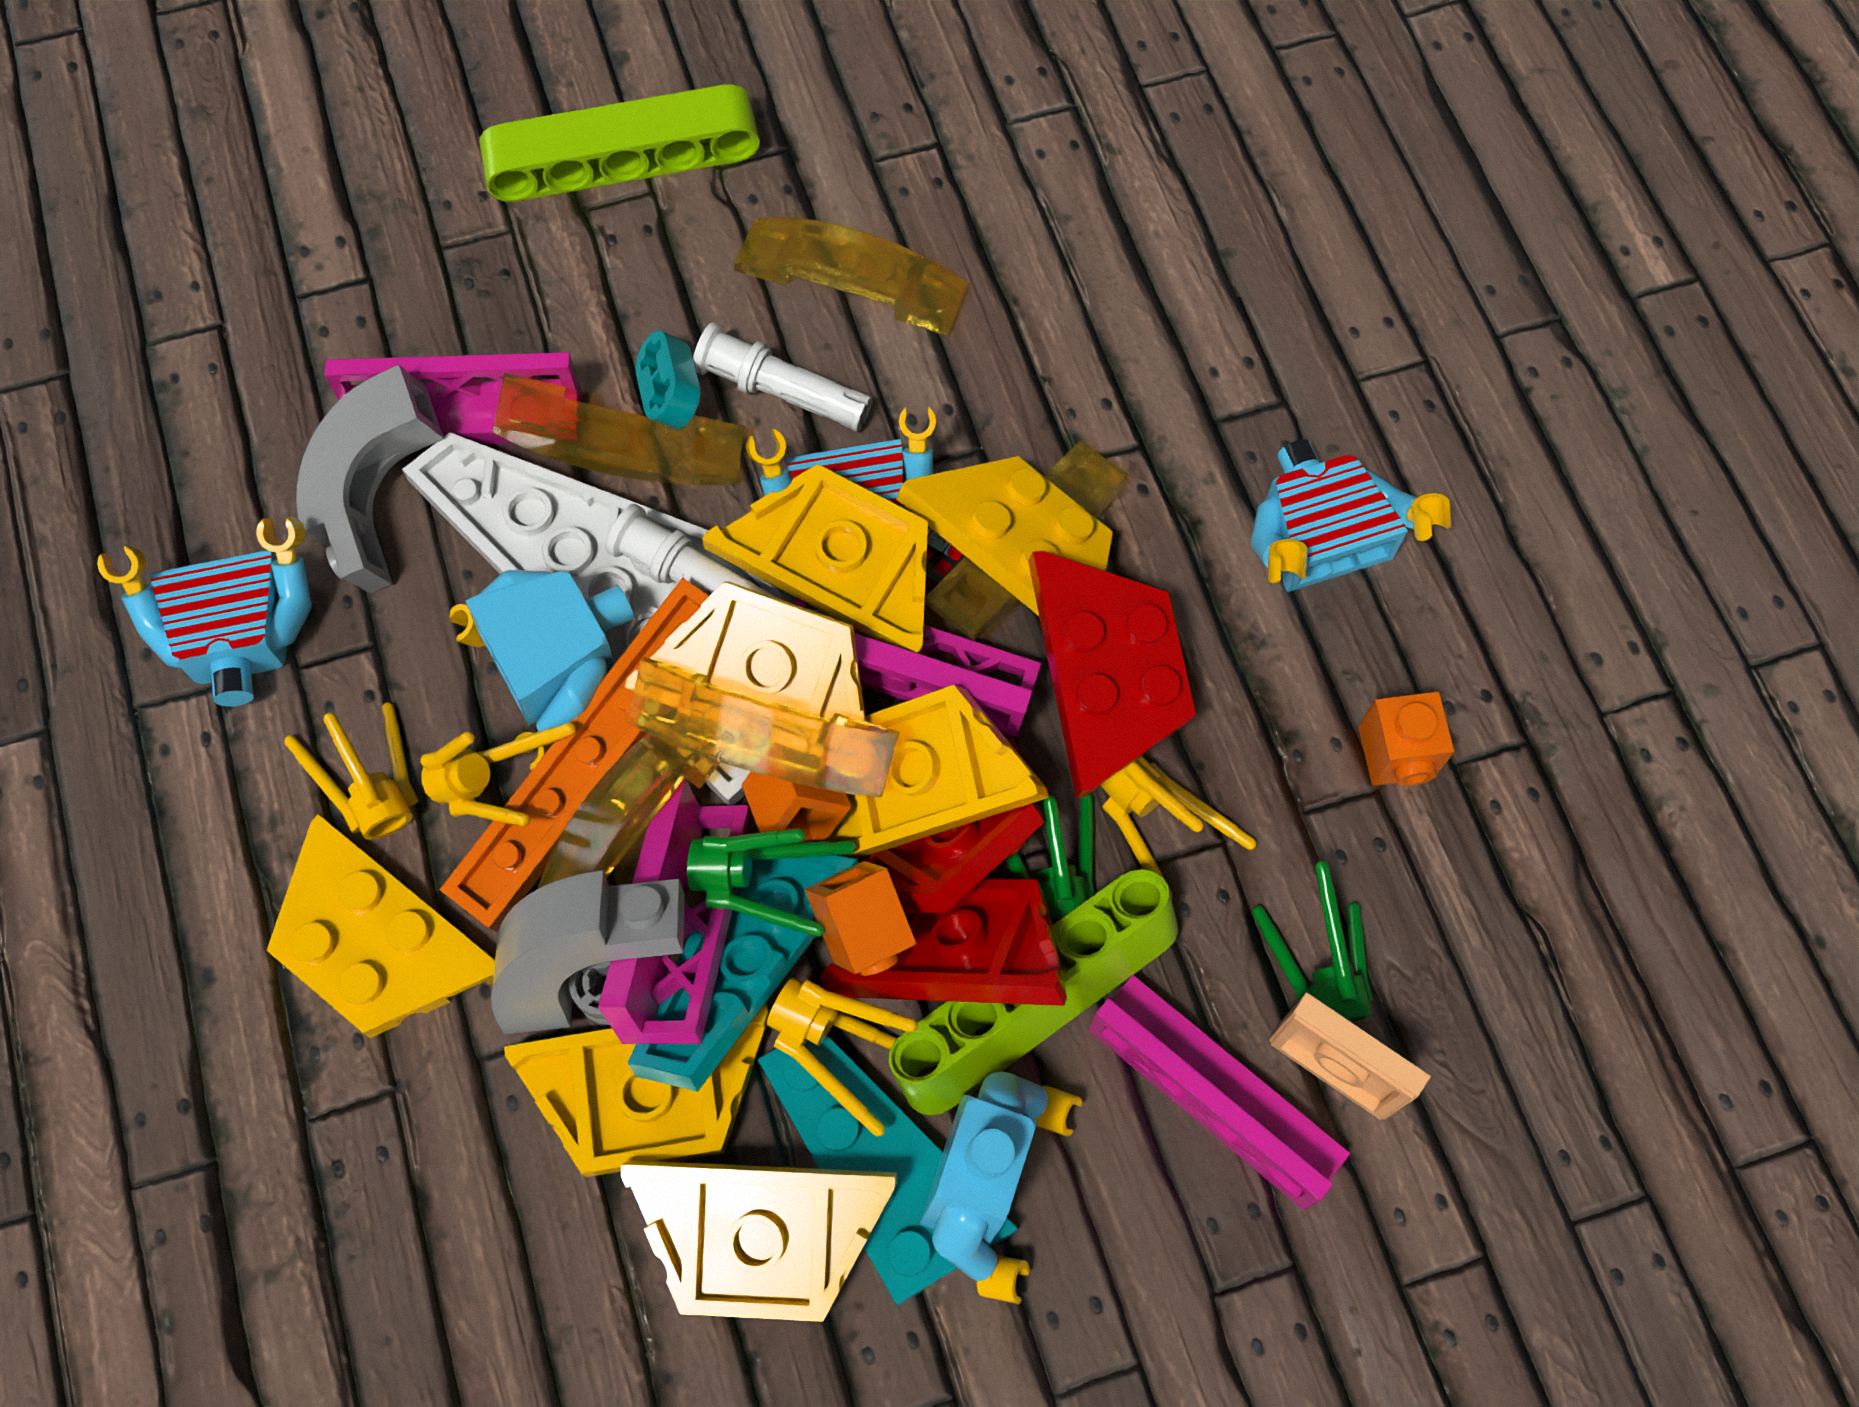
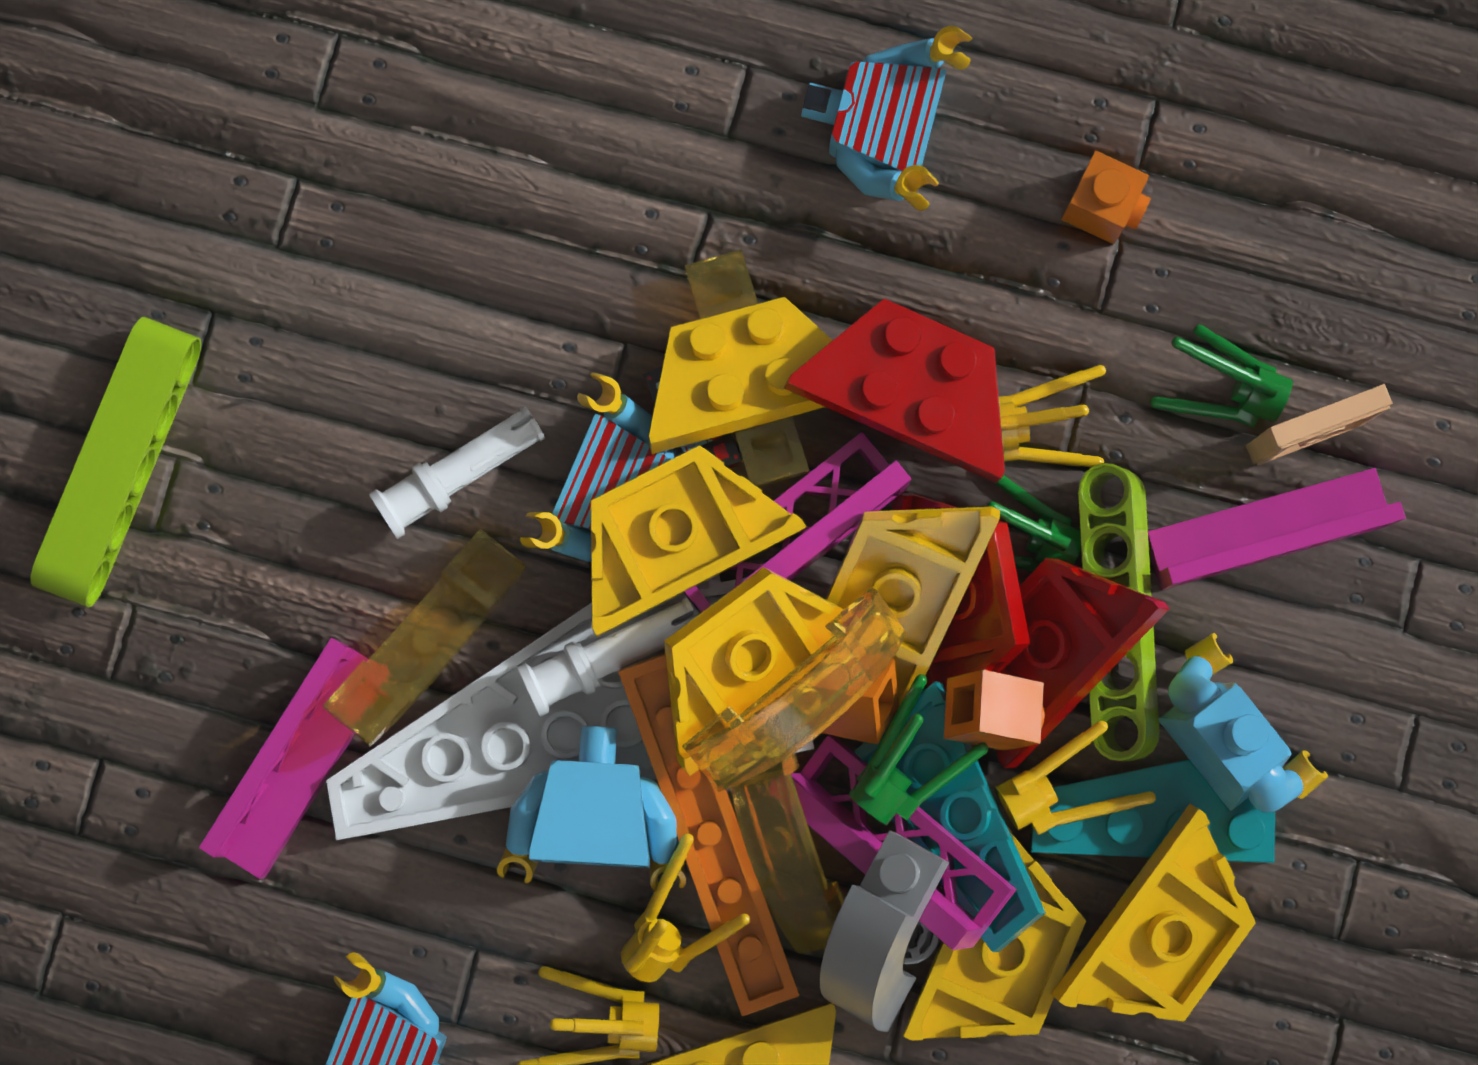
camera: 55 degrees left, 15 degrees up
light grey arch [296,365,444,594] -> none
teal beam [636,330,700,430] -> none
clear yellow slope [734,217,968,336] -> none

